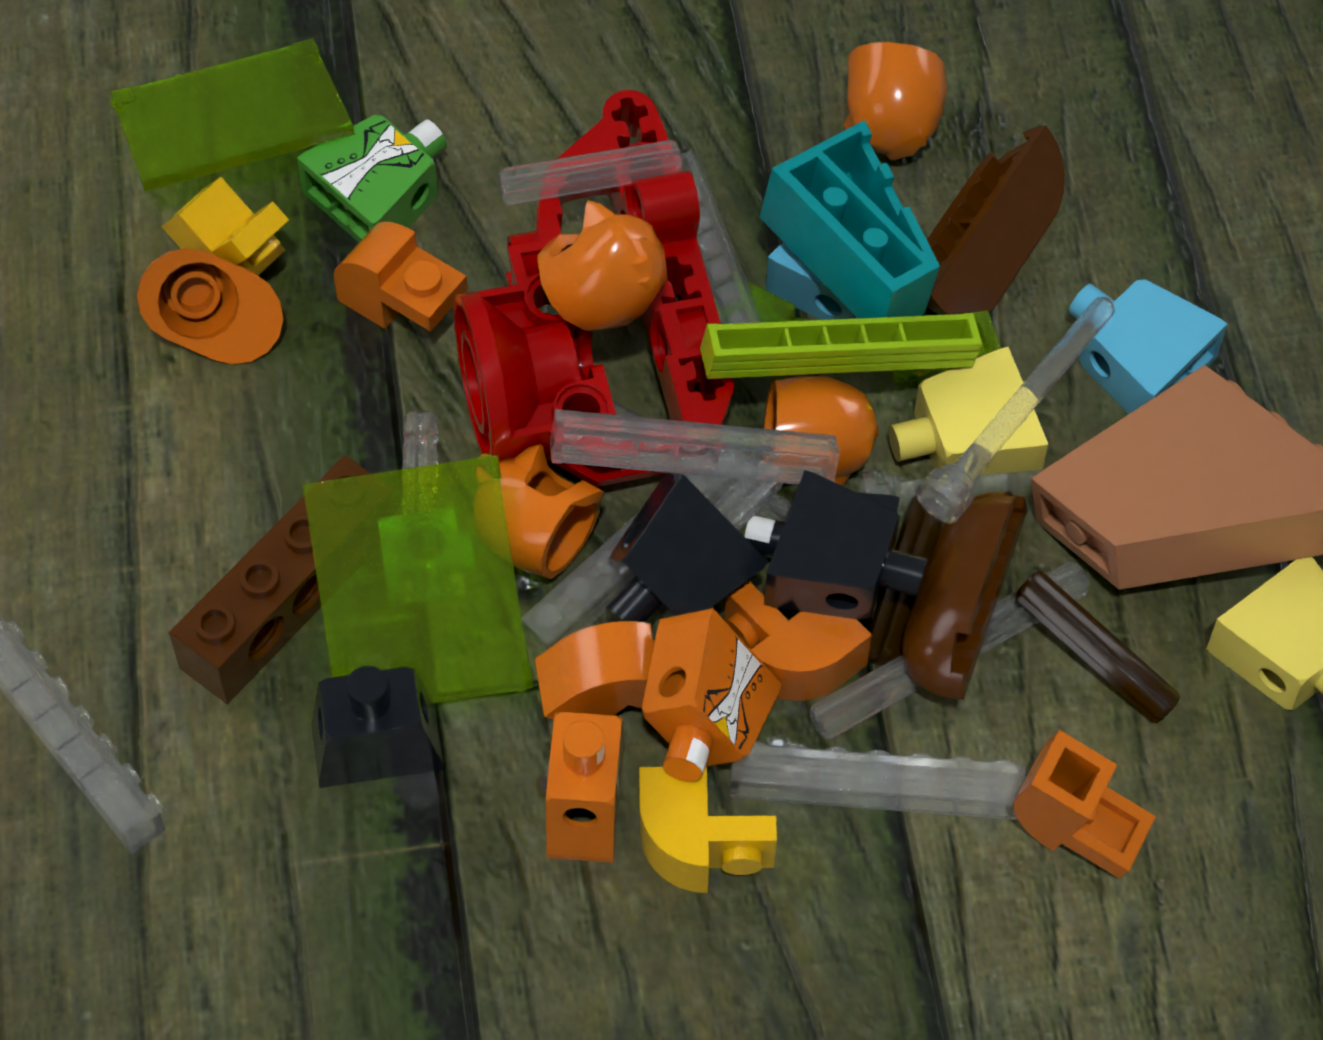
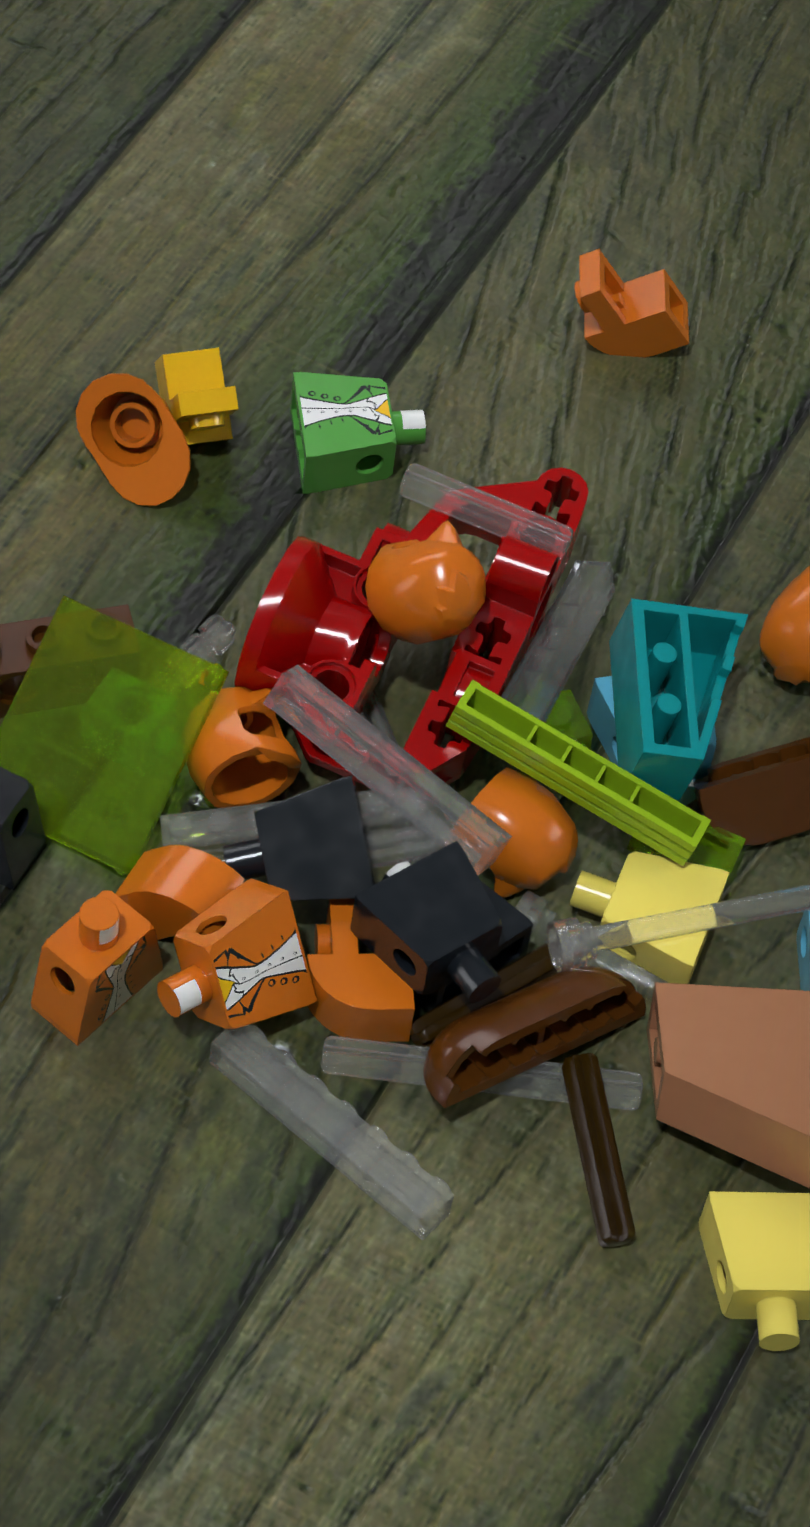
camera: 30 degrees right, 5 degrees down
clear neon green piece [110,38,355,192] -> none
orange brick [334,222,468,332] -> none
yellow brick [639,766,777,893] -> none
orange brick [1013,729,1156,879] -> none

